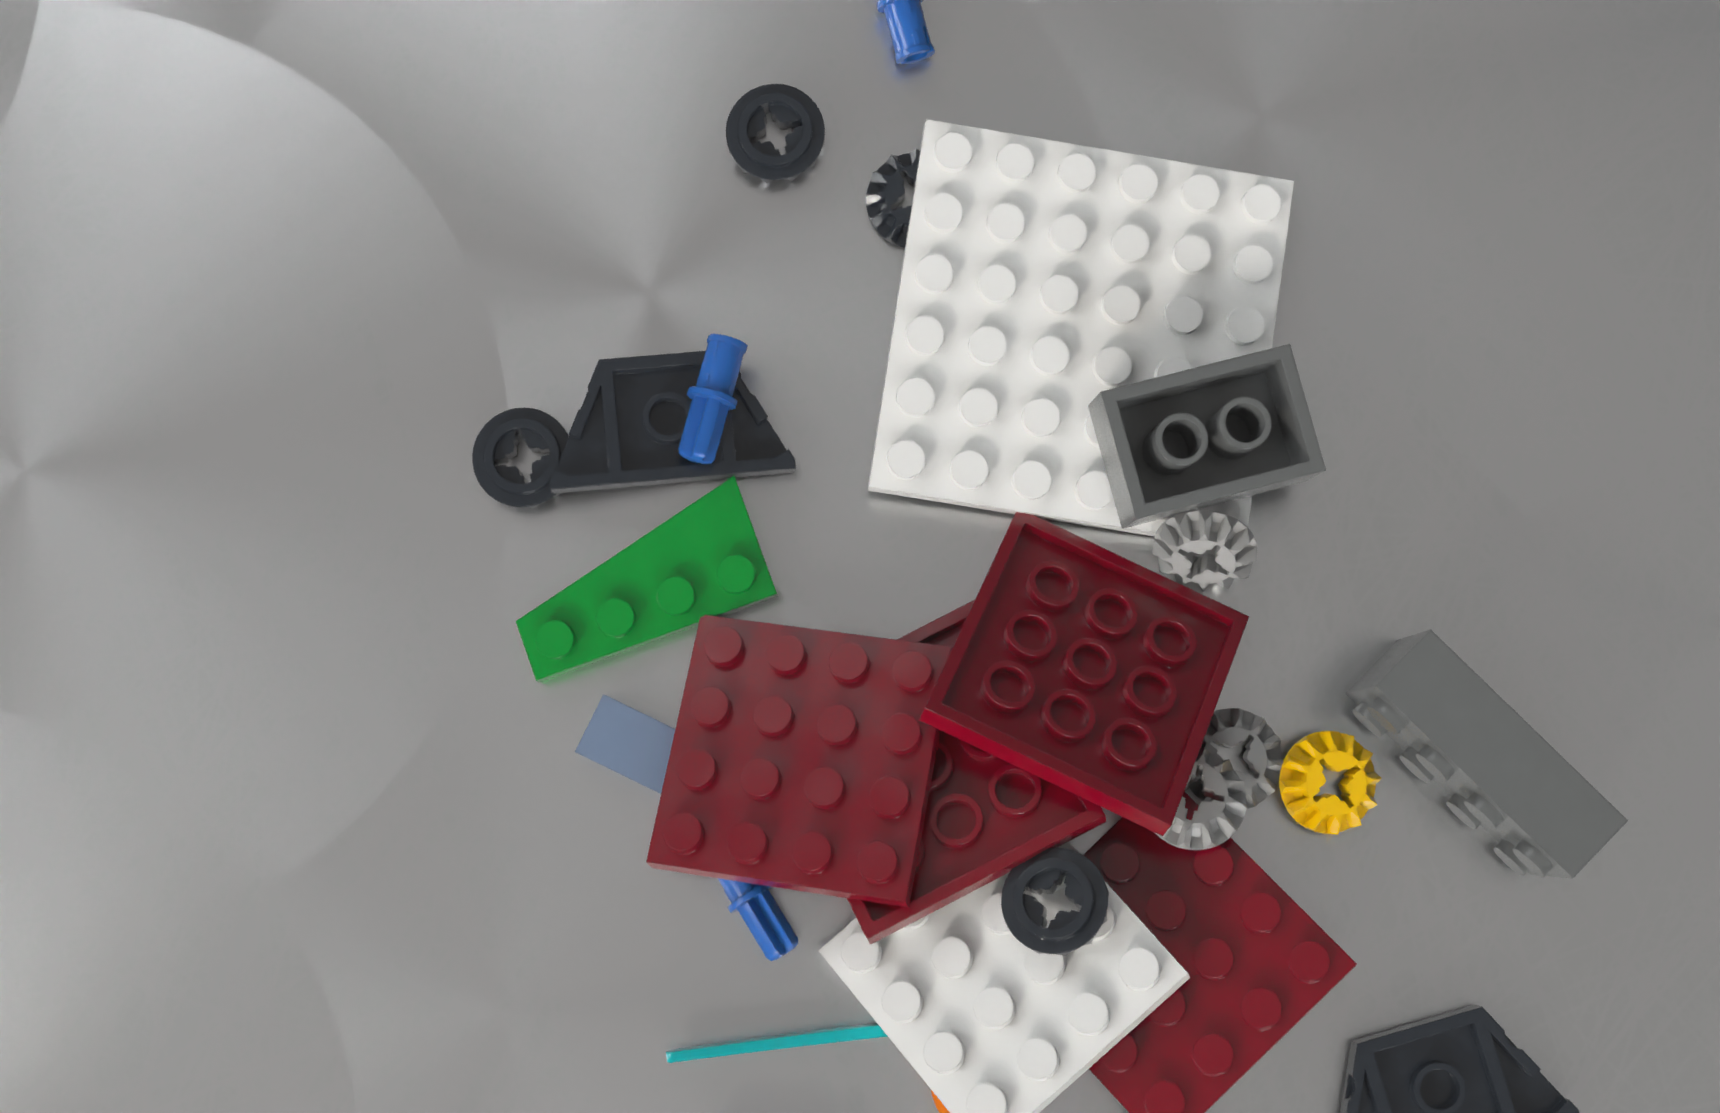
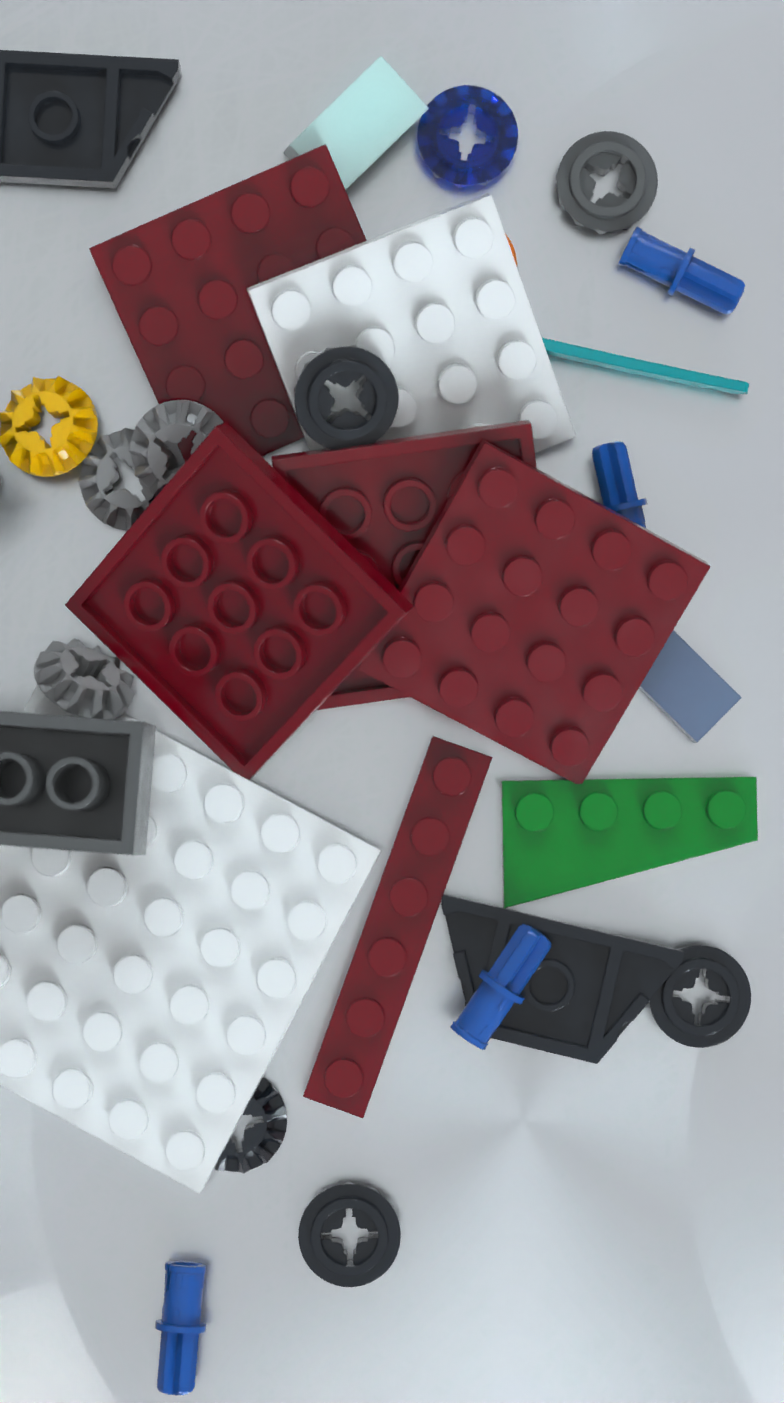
camera: 165 degrees left, 5 degrees up
none -> dark red plate [303,736,493,1118]

